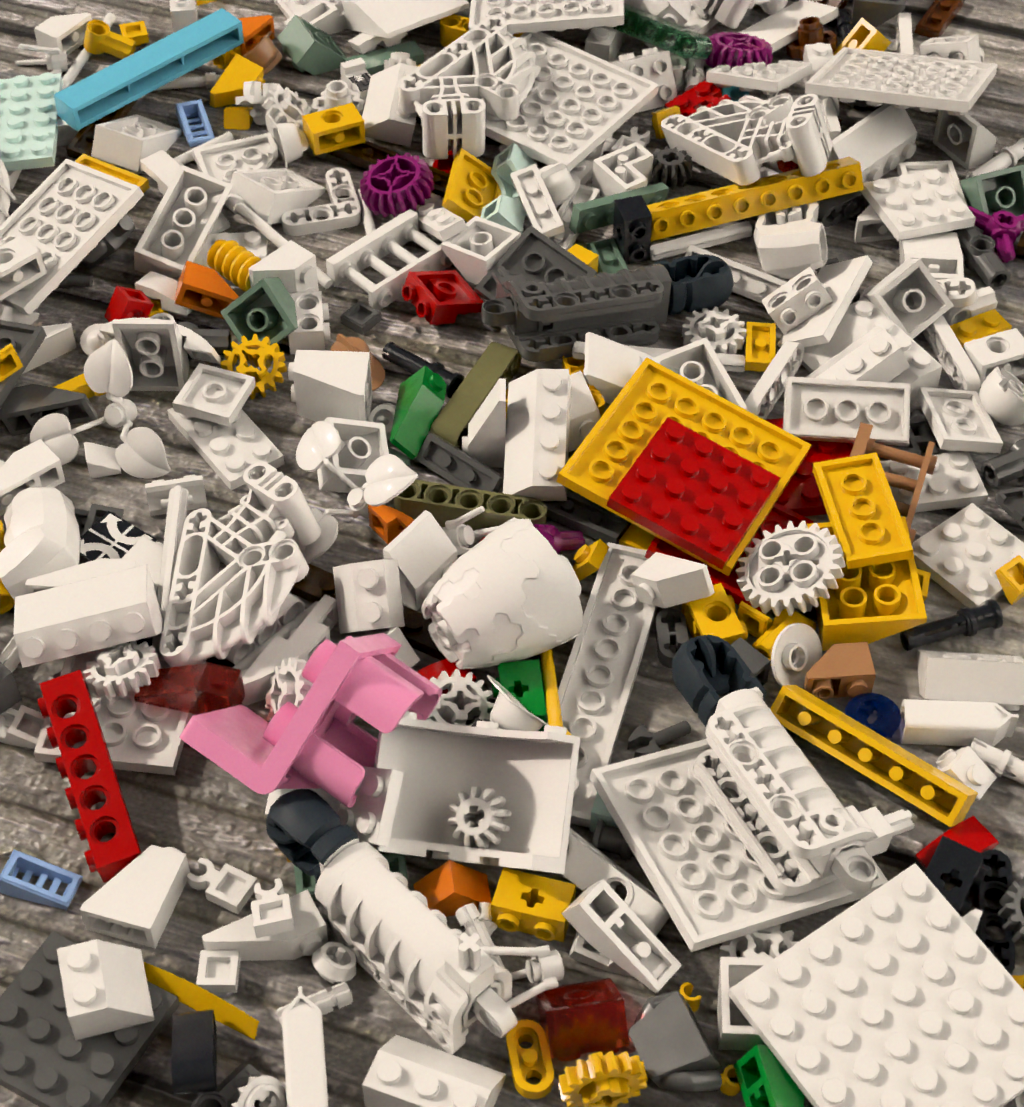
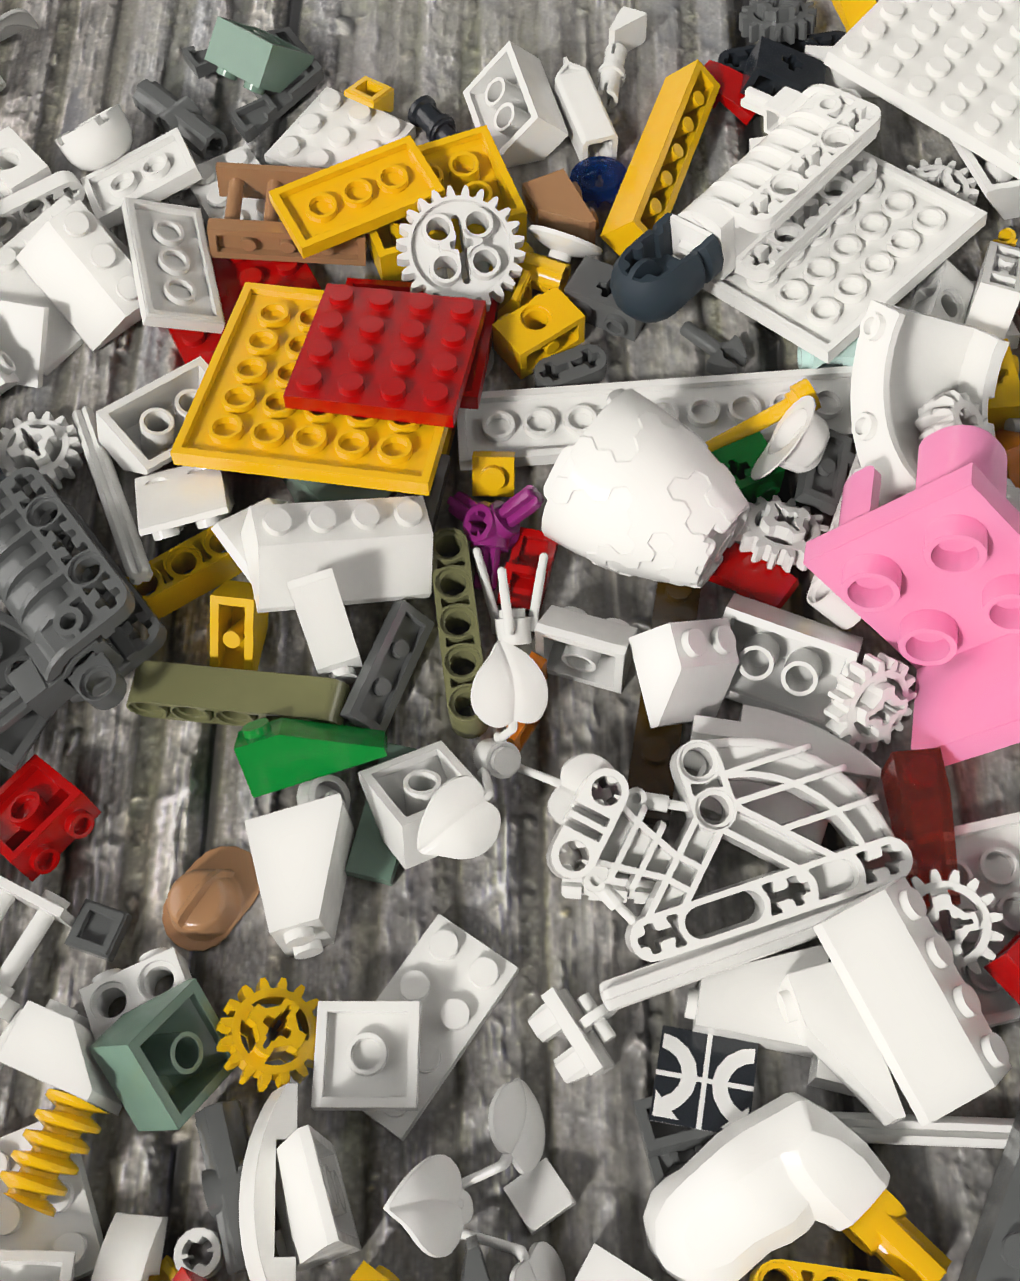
camera: 105 degrees left, 15 degrees up
orange slope [174,261,239,320] -> none
black pin [382,342,464,398] -> none
white slope [631,552,715,608] -> none
yellow plate [744,322,776,372] -> none
white beam [745,341,804,420] -> none
white bracket [936,746,997,803] -> none

